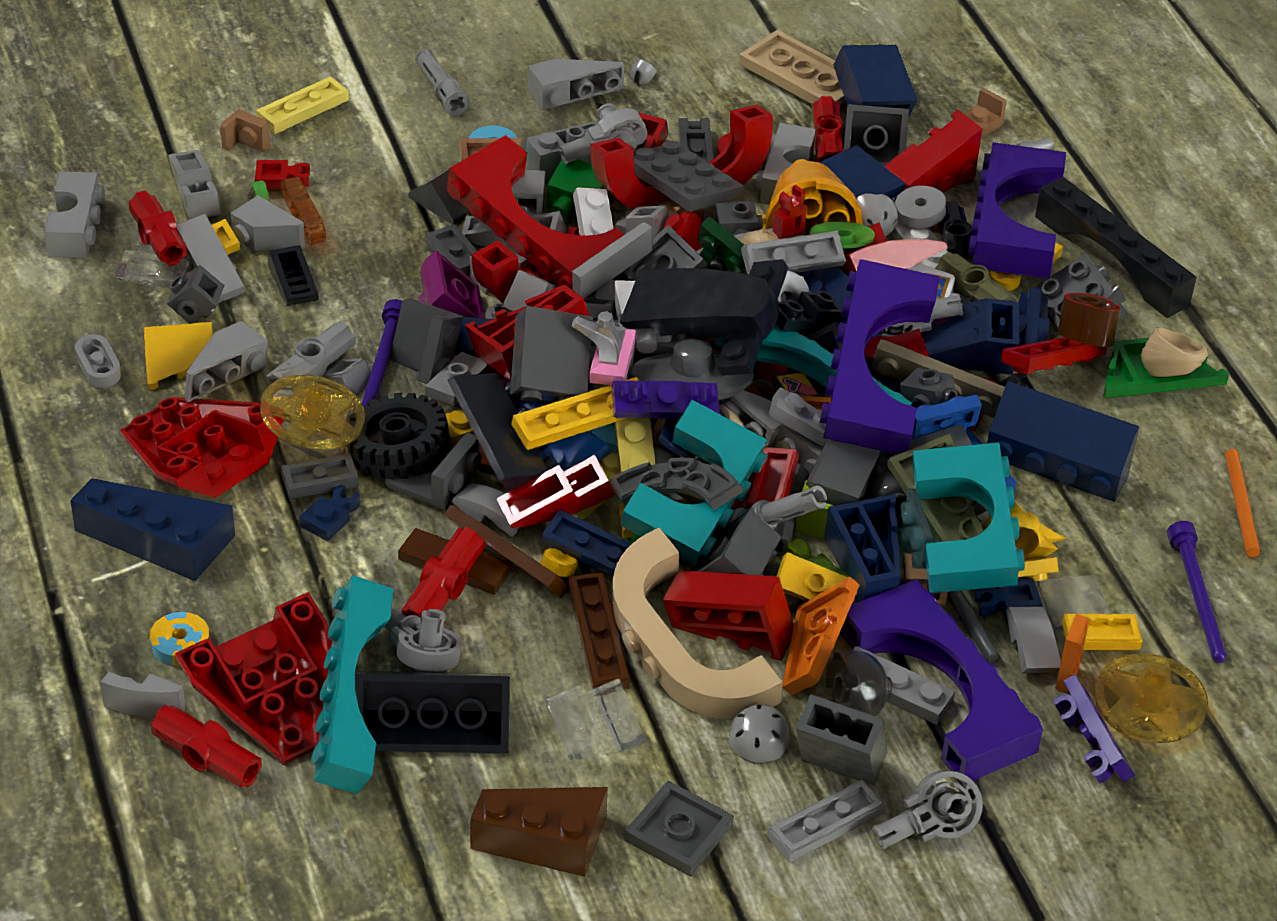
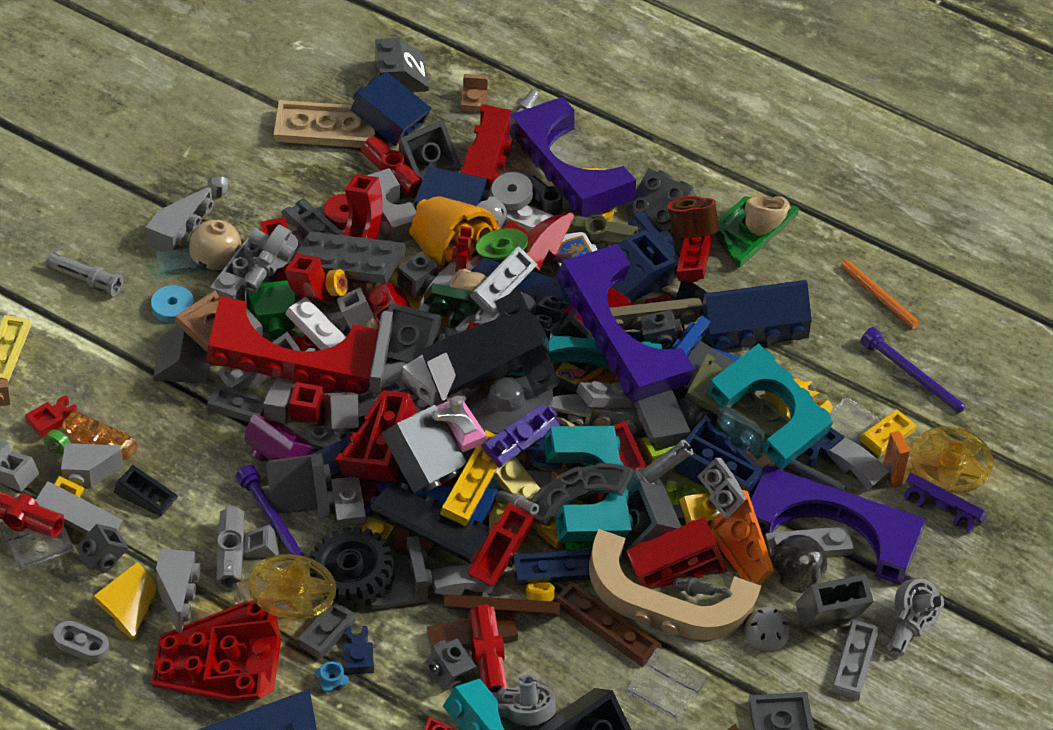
camera: 40 degrees left, 5 degrees up
black arch [1035,177,1197,318] -> none
none -> clear light blue tile [156,248,212,278]
none -> tan cylinder [189,220,241,270]
none -> dark azure plate [315,661,349,692]
none -> yellow tile [325,269,348,297]
none -> dark grey slope [375,38,429,92]
none -> dark grey brick [425,638,476,691]
none -> white sticker [427,353,456,400]
none -> light grey bar [496,490,539,515]
none -> dark grey piece [673,577,732,598]
none -> light grey slope [697,458,746,519]

